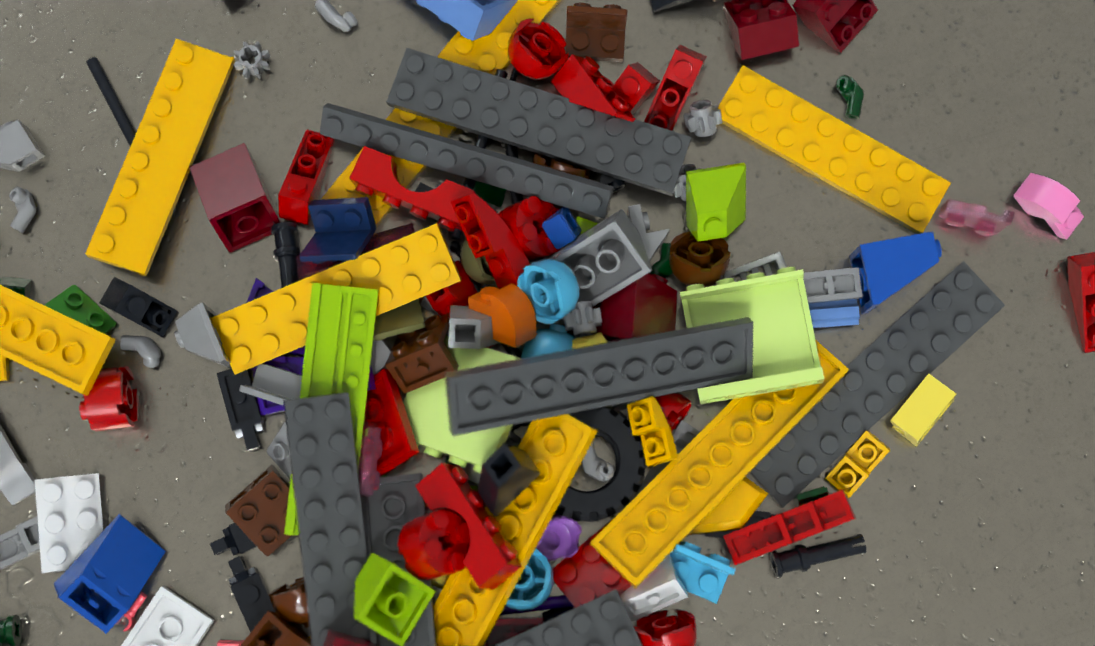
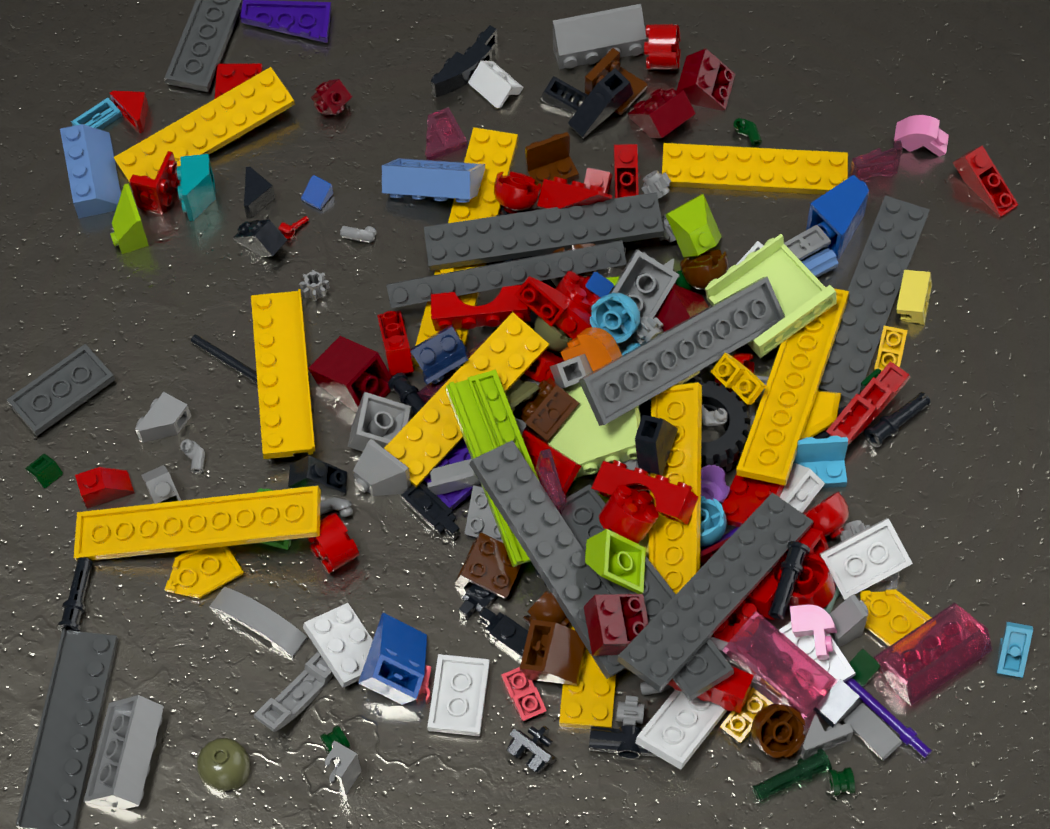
camera: 25 degrees left, 20 degrees down
none -> light grey slope [348,392,411,451]

